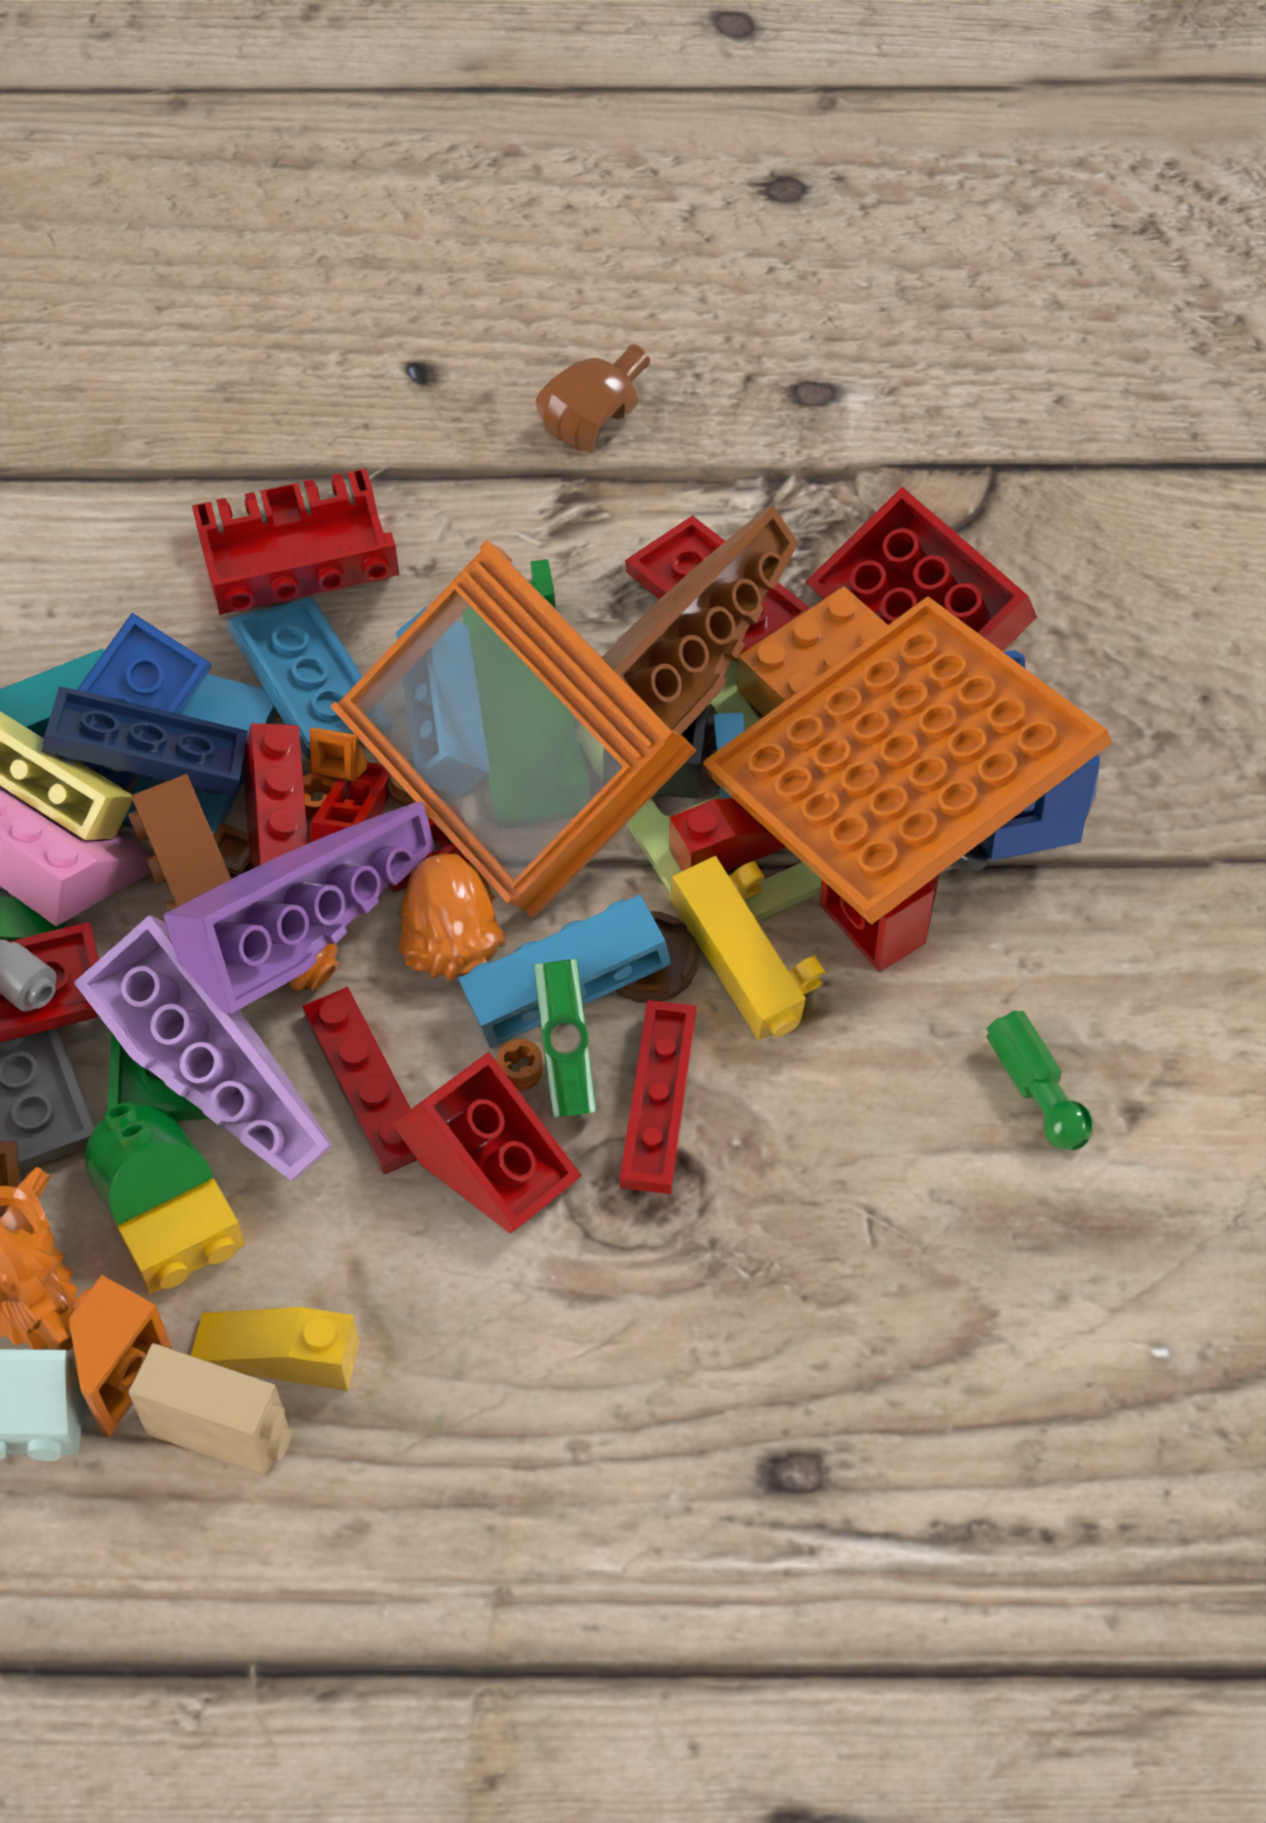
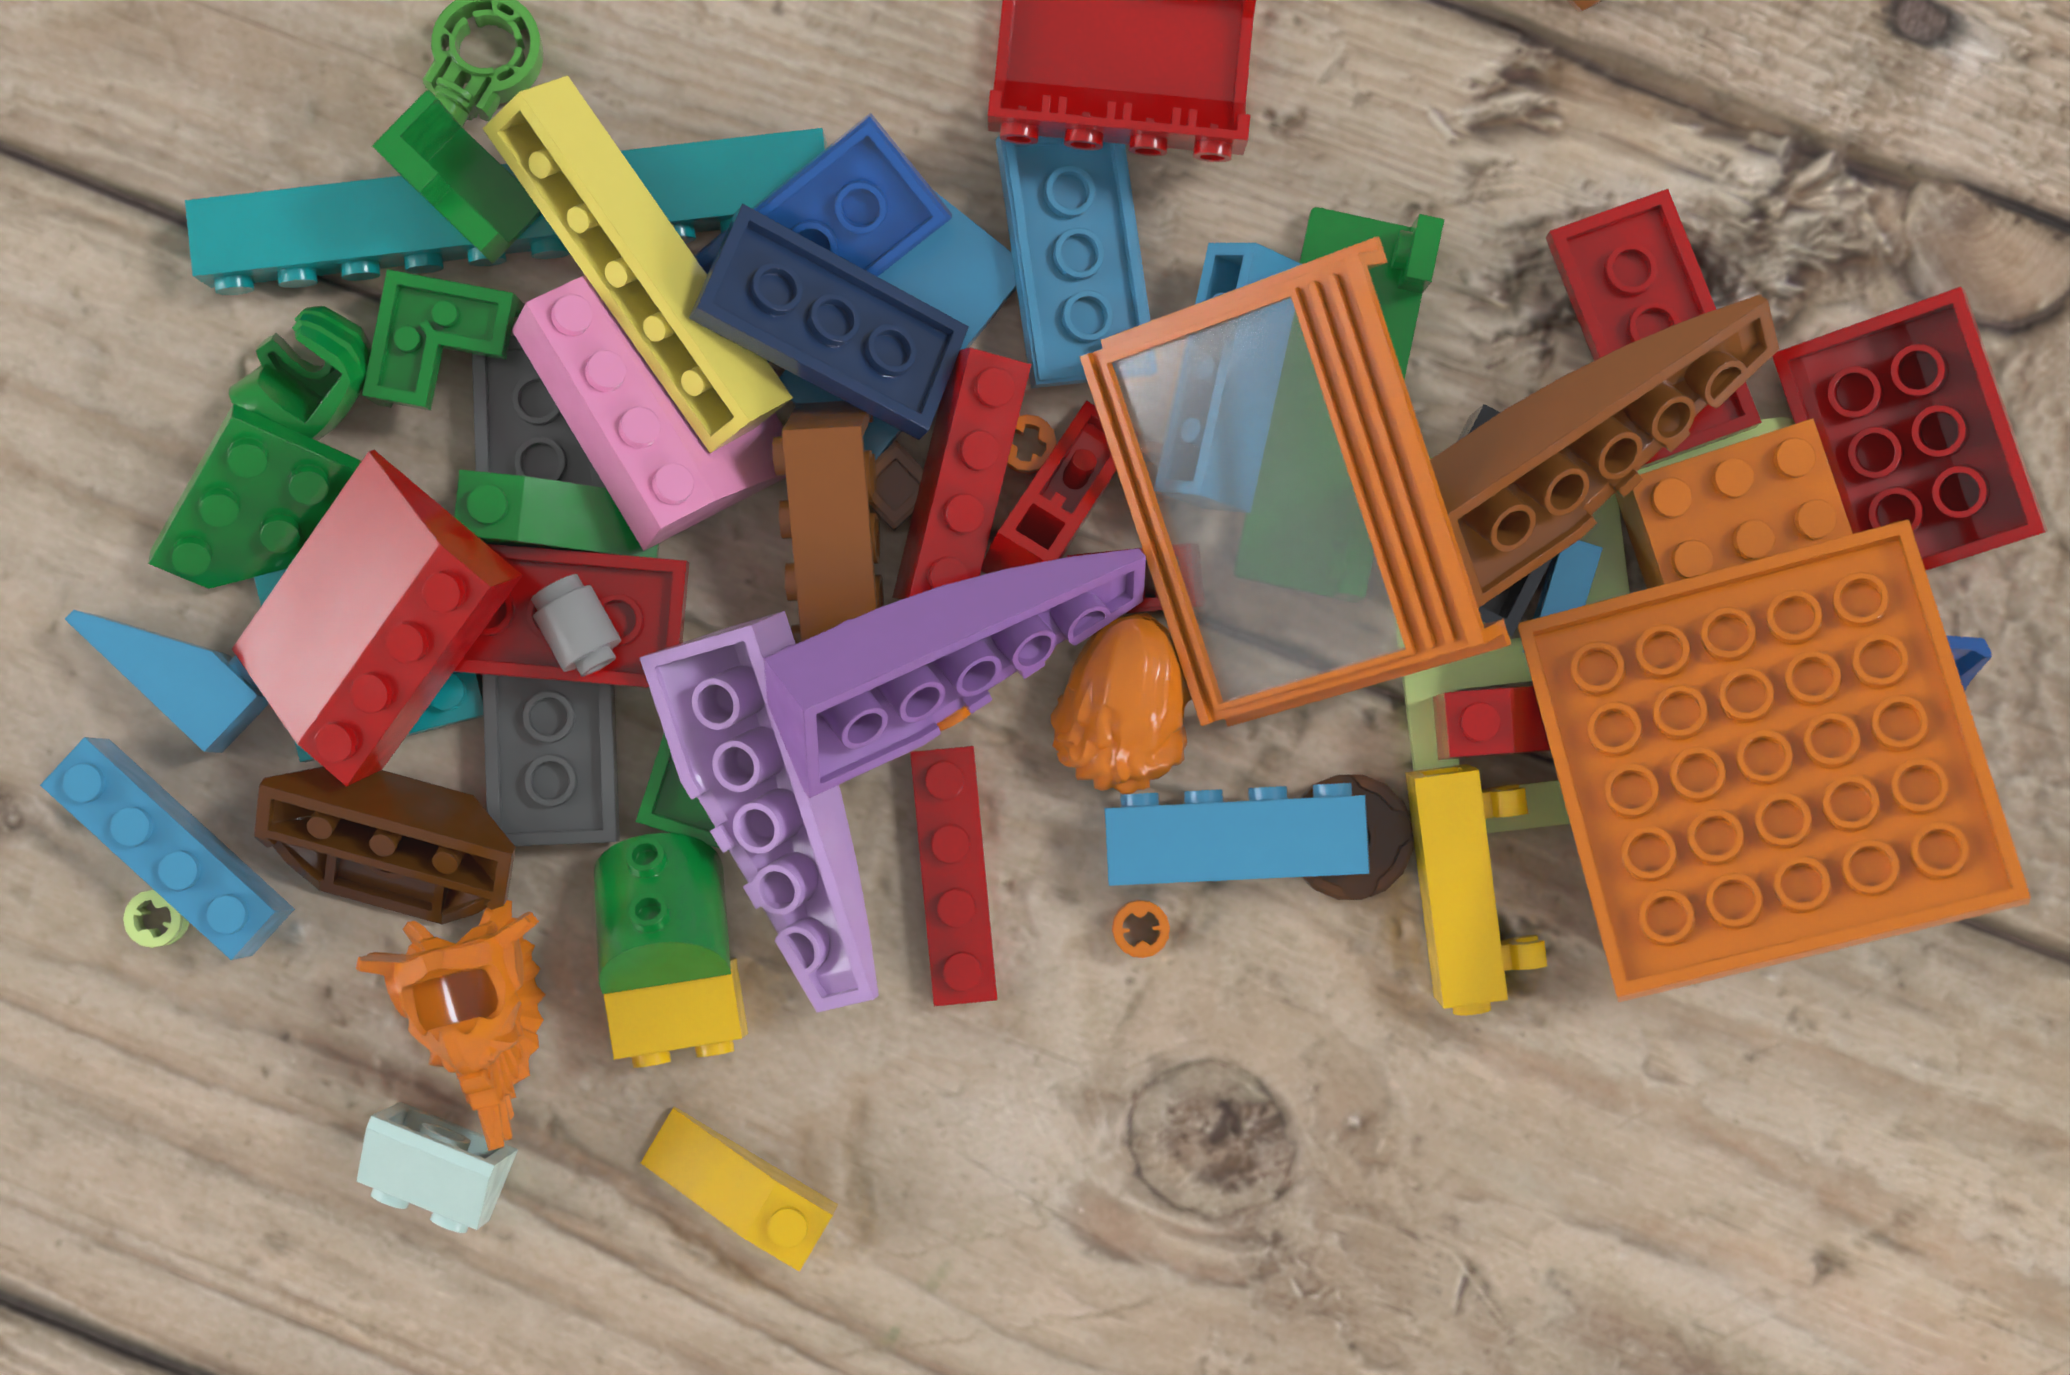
camera: 15 degrees right, 30 degrees up
orange slope [69,1275,172,1437] -> none
tan brick [128,1343,291,1476] -> none
orange slope [309,727,367,781] -> none
red slope [391,1051,582,1234] -> none
green piece [533,958,597,1117] -> none
red plate [620,1000,697,1194] -> none
green piece [986,1010,1094,1151] -> none

